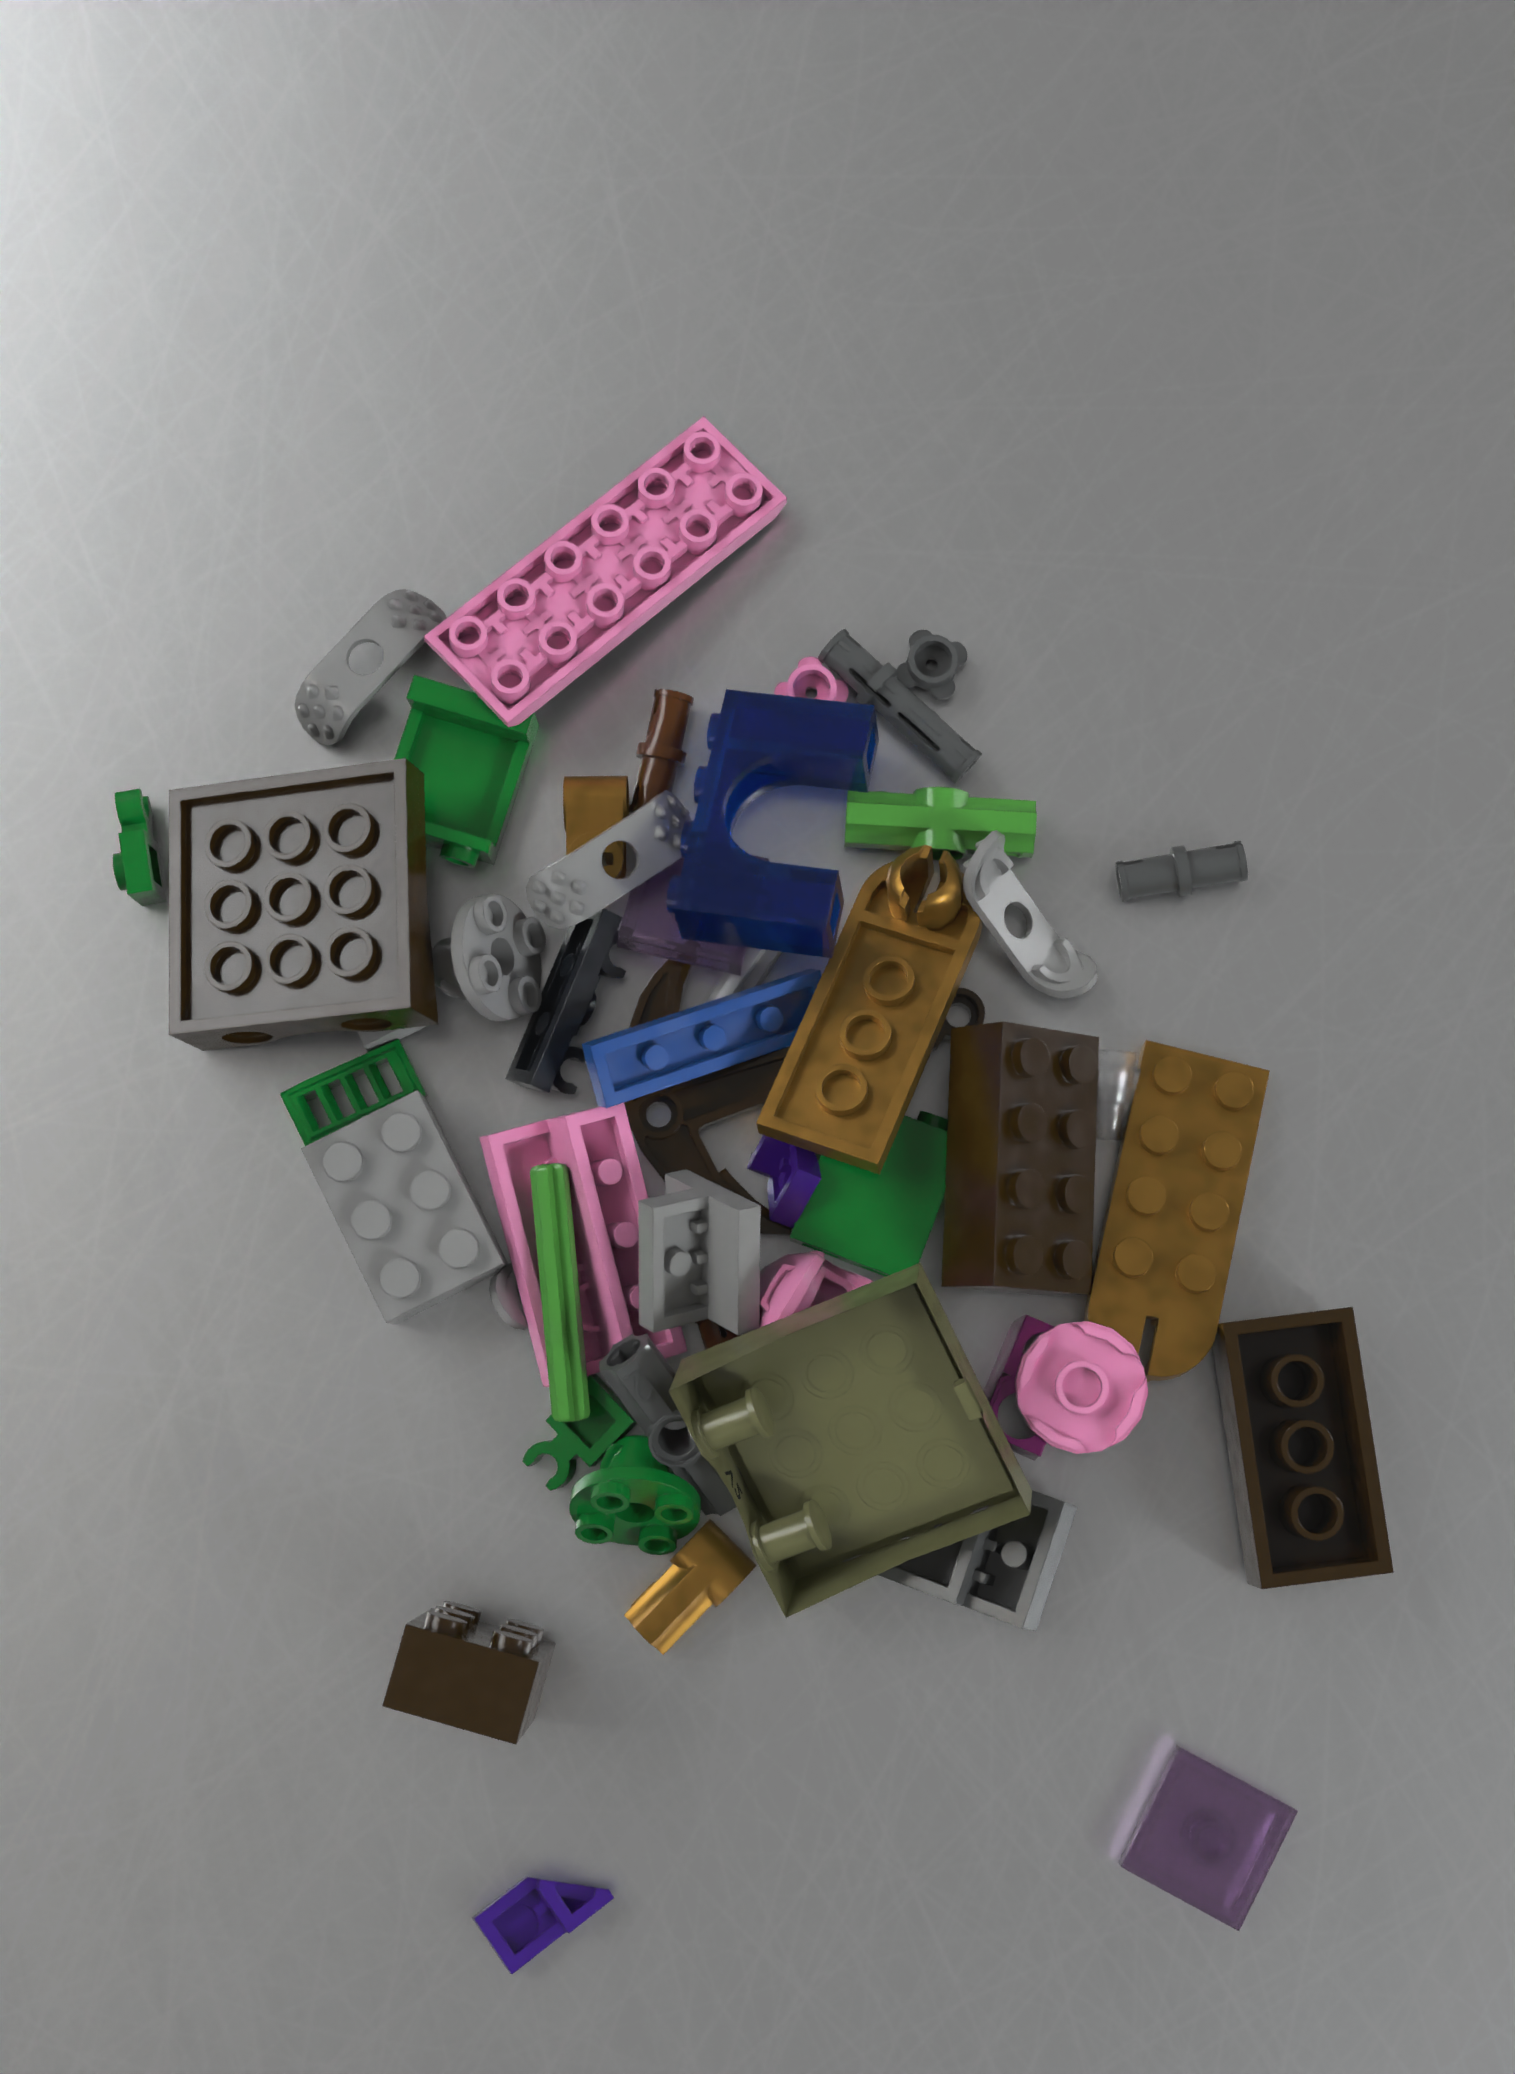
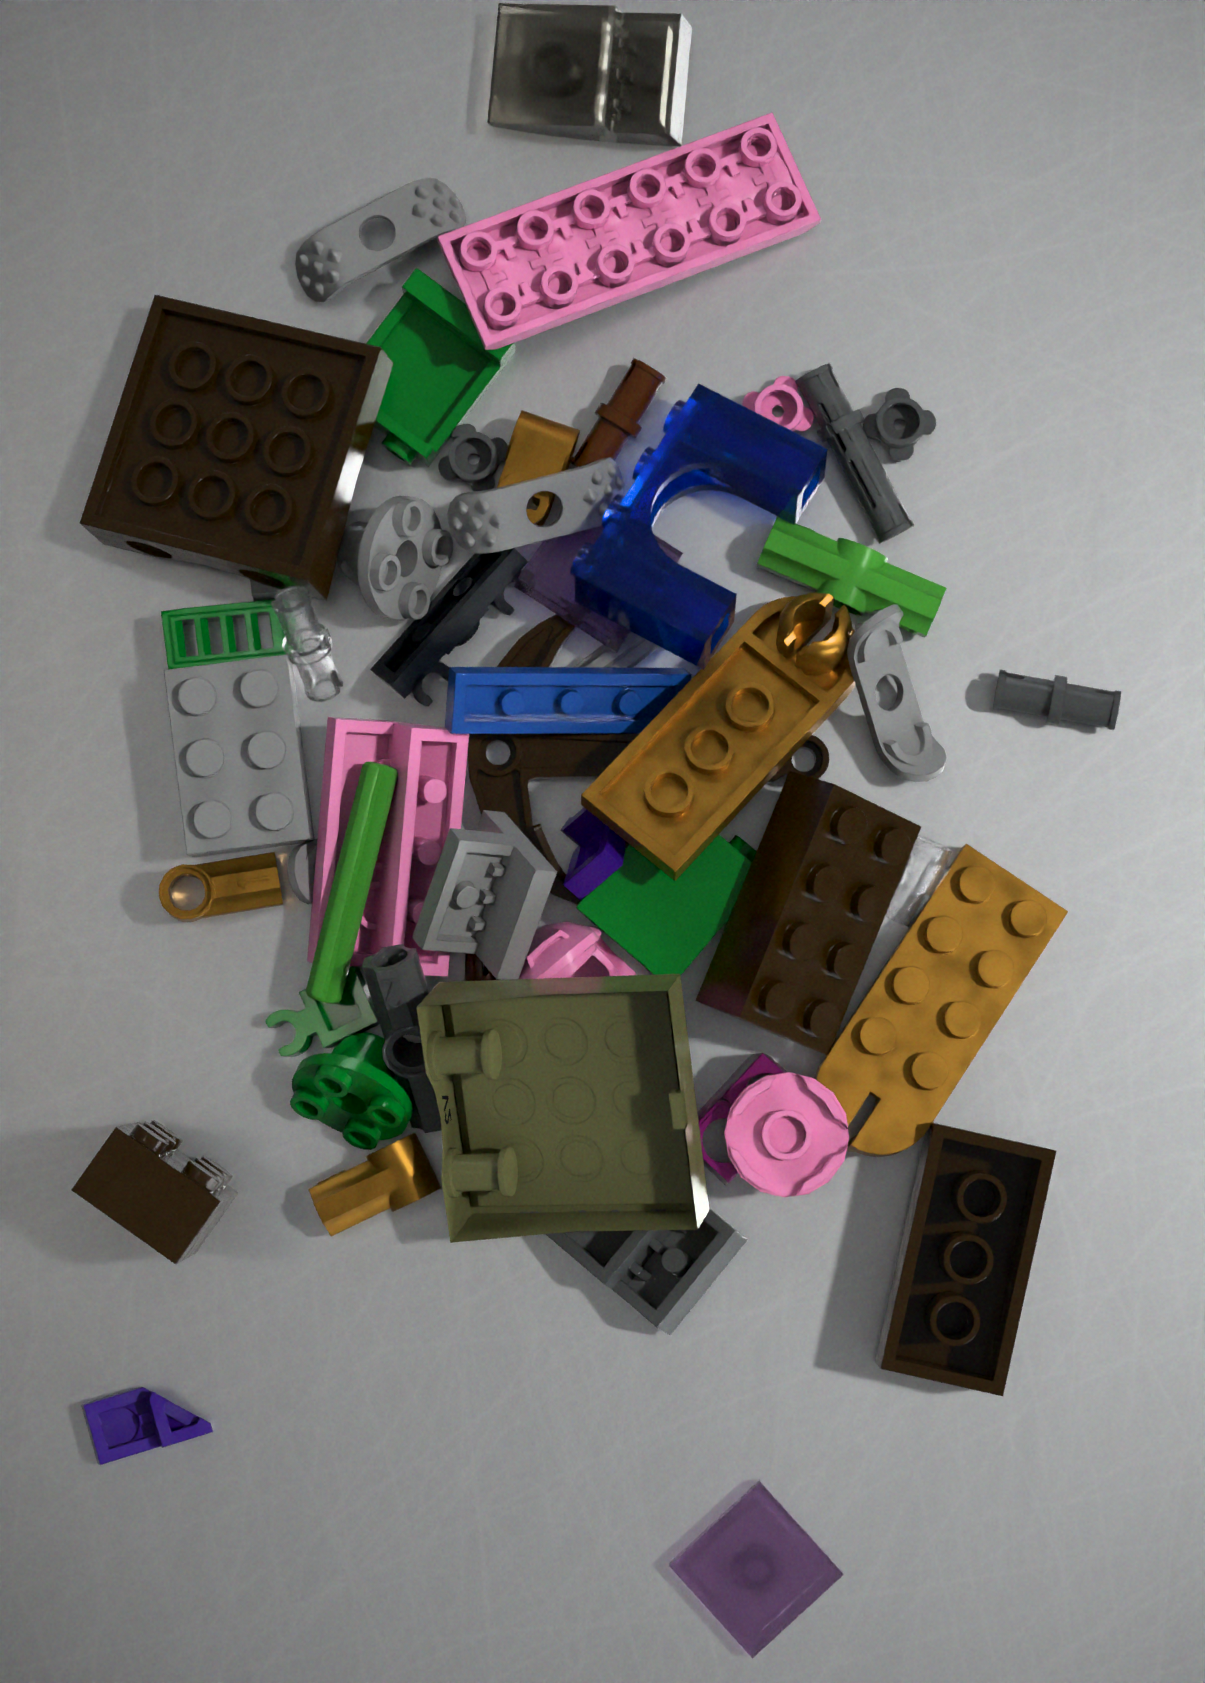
camera: 15 degrees right, 5 degrees up
green plate [113,788,167,906] -> none
none -> pearl gold piece [159,852,283,922]
none -> clear pin [271,585,343,702]
none -> dark grey plate [438,424,508,492]
none -> clear smoke slope [487,3,692,146]

